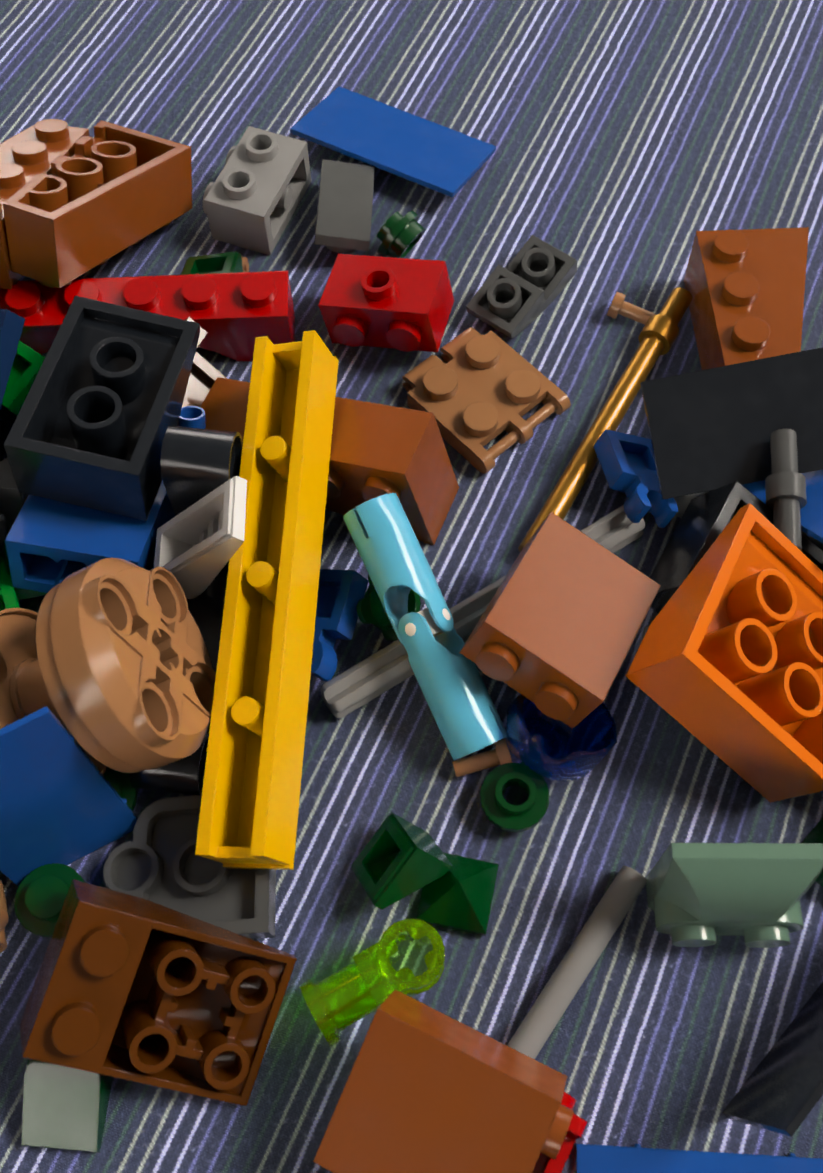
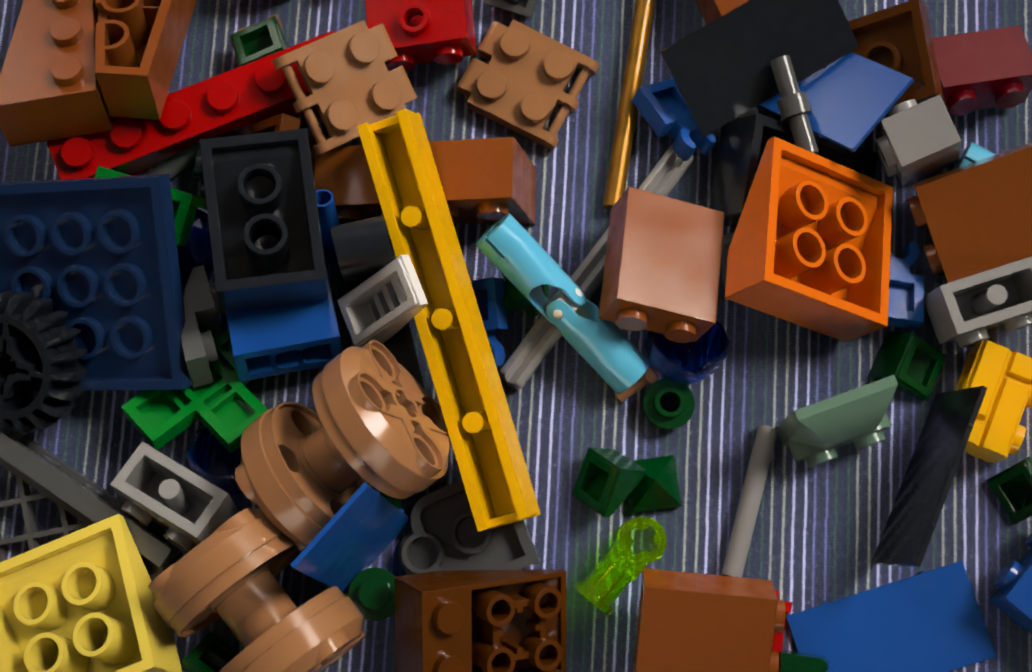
camera: 25 degrees left, 15 degrees up
none -> medium nougat plate [272,20,417,156]

